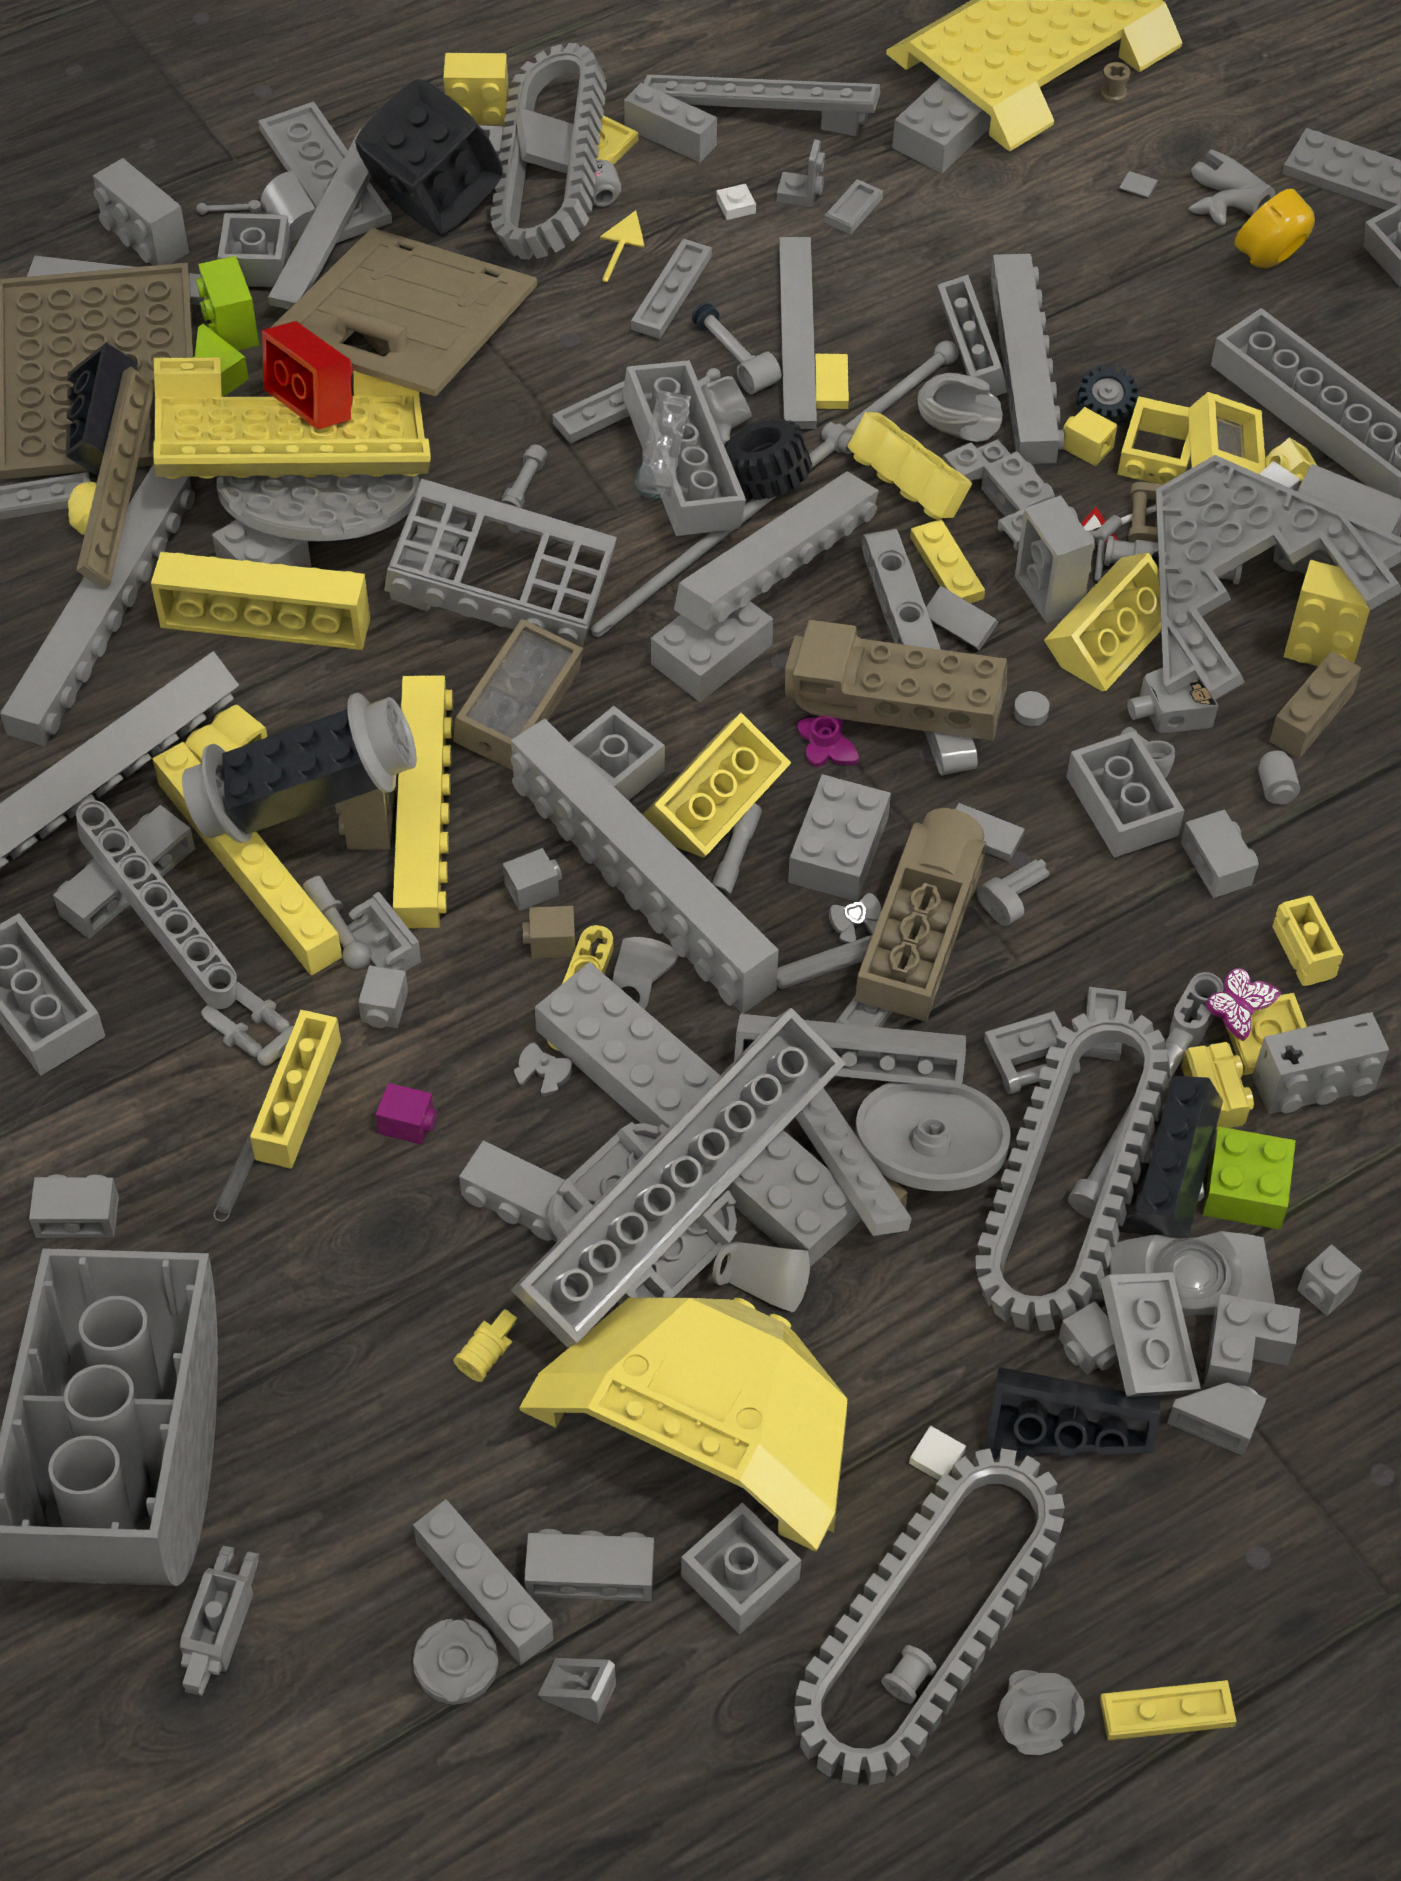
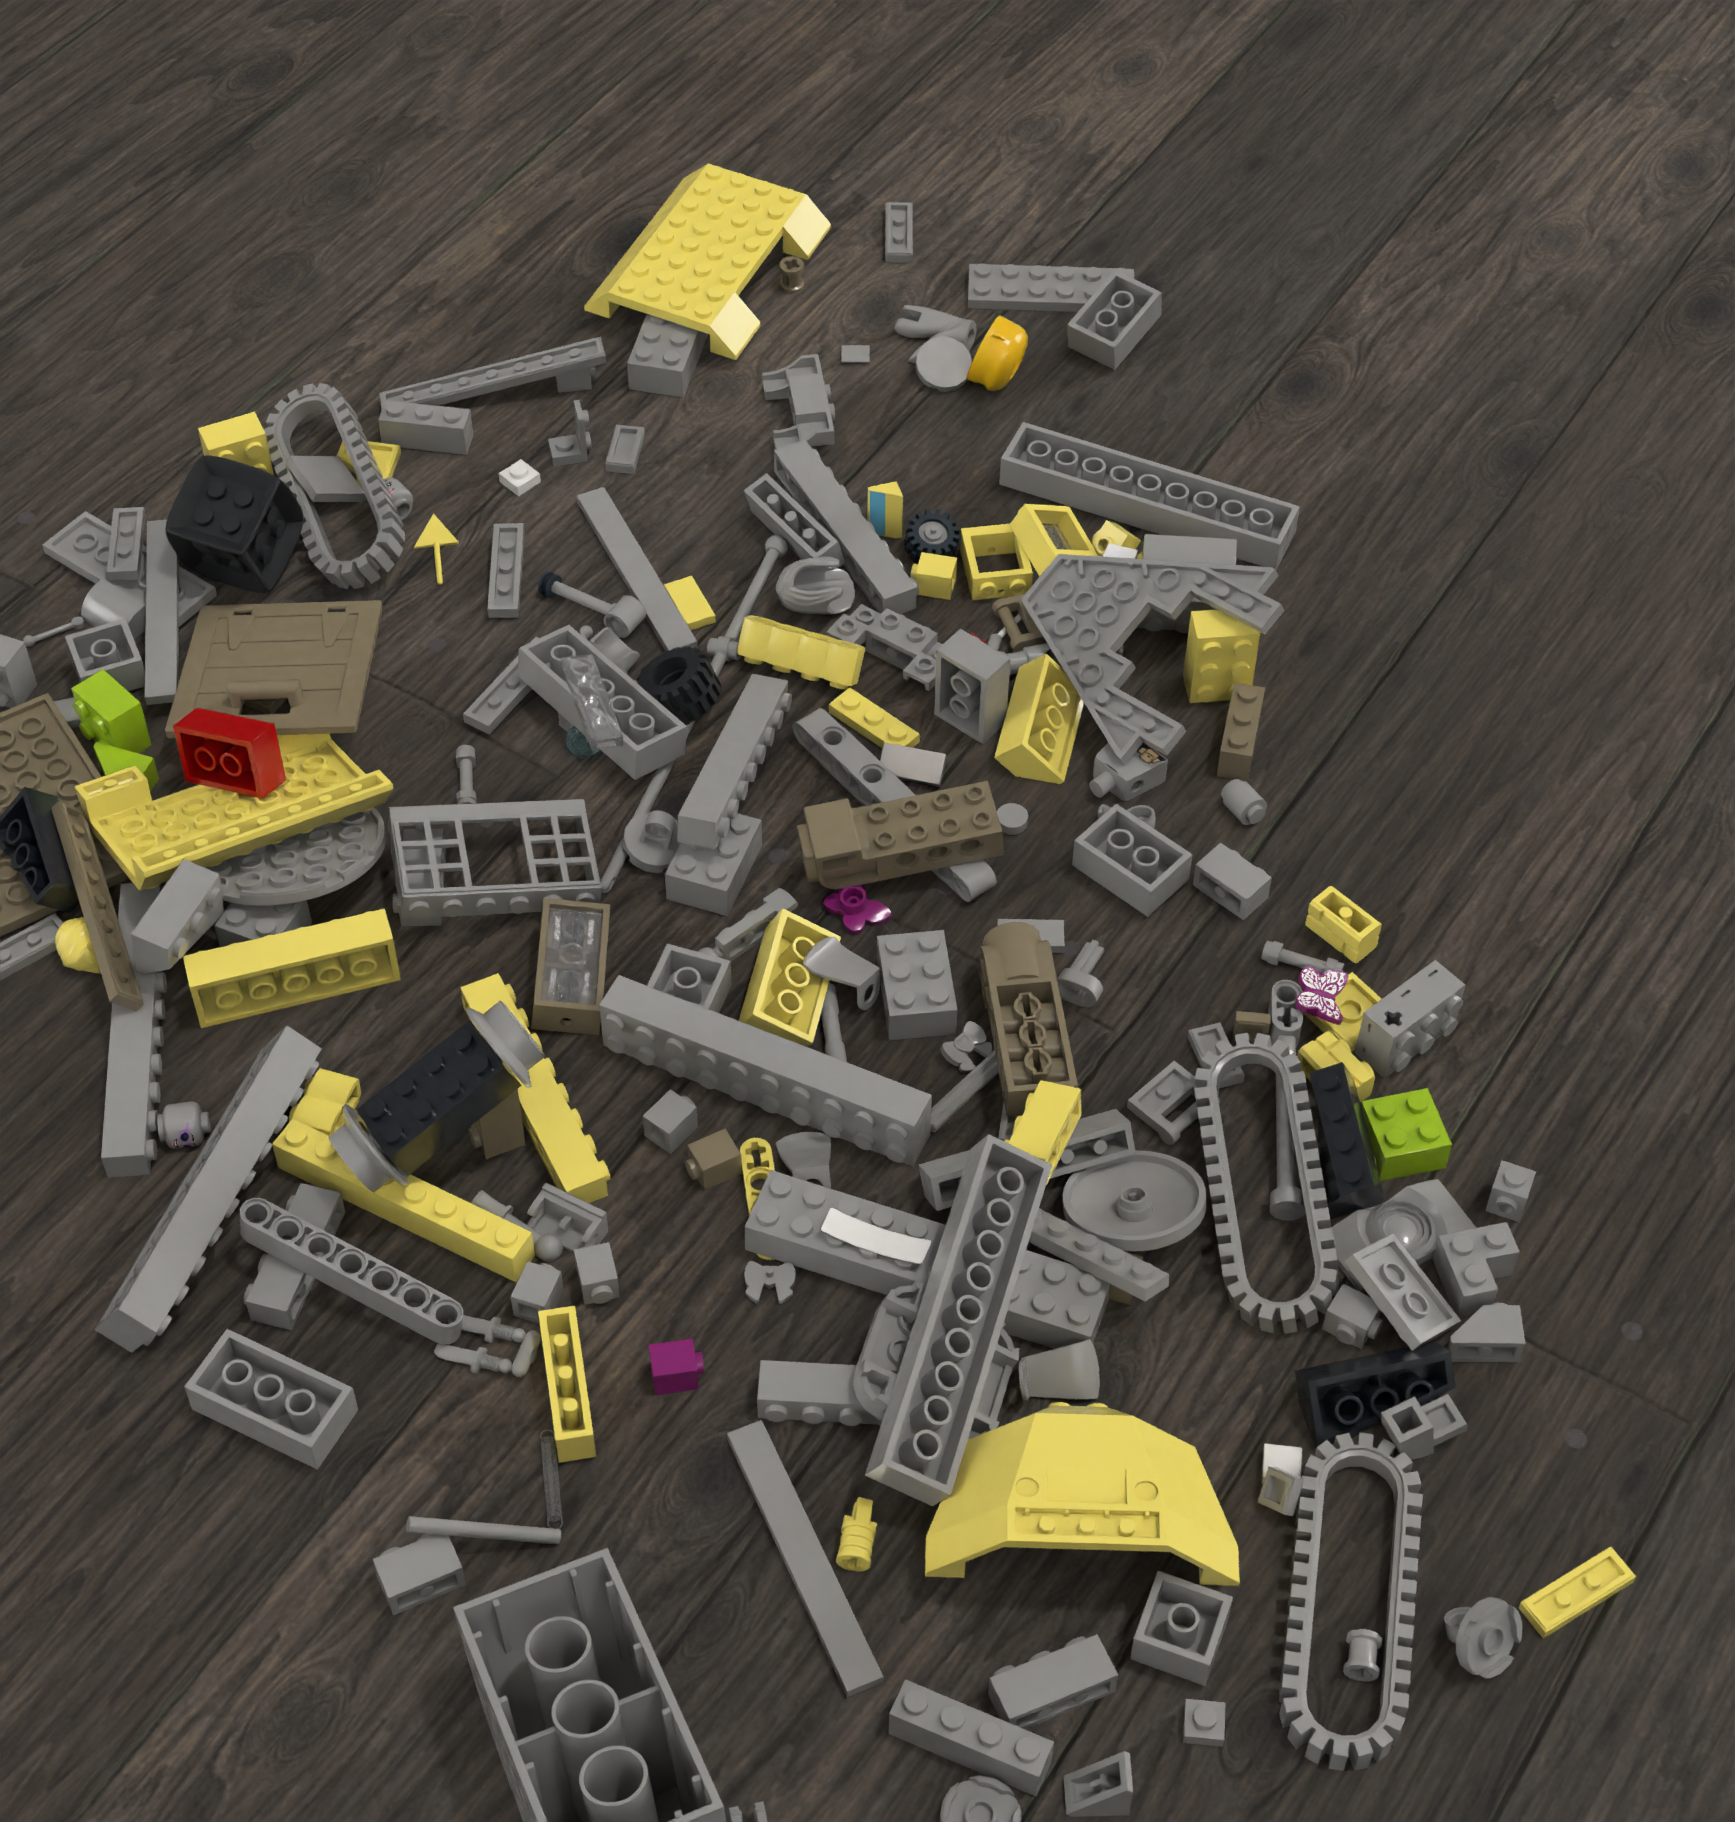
camera: 25 degrees left, 5 degrees down
none -> light grey plate [106,507,146,581]
none -> light grey wedge [131,859,224,975]
none -> light grey head [157,1102,211,1149]
none -> light grey bar [406,1516,561,1545]
none -> light grey brick [511,1261,564,1324]
none -> light grey tile [622,811,681,873]
none -> light grey plate [698,888,798,961]
none -> light grey tile [727,1420,884,1698]
none -> light grey bracket [762,354,835,450]
none -> light grey piece [803,937,880,1010]
none -> white sticker [821,1208,931,1264]
none -> light yellow slope [868,481,903,538]
none -> light grey tile [885,202,913,263]
none -> light grey tile [915,336,972,392]
none -> light yellow brick [1004,1080,1082,1185]
none -> light grey plate [1183,1699,1226,1747]
none -> dark tan tile [1233,1011,1271,1043]
none -> light grey tile [1258,1466,1304,1516]
none -> light grey bar [1261,940,1344,974]
none -> light grey brick [1381,1394,1467,1459]

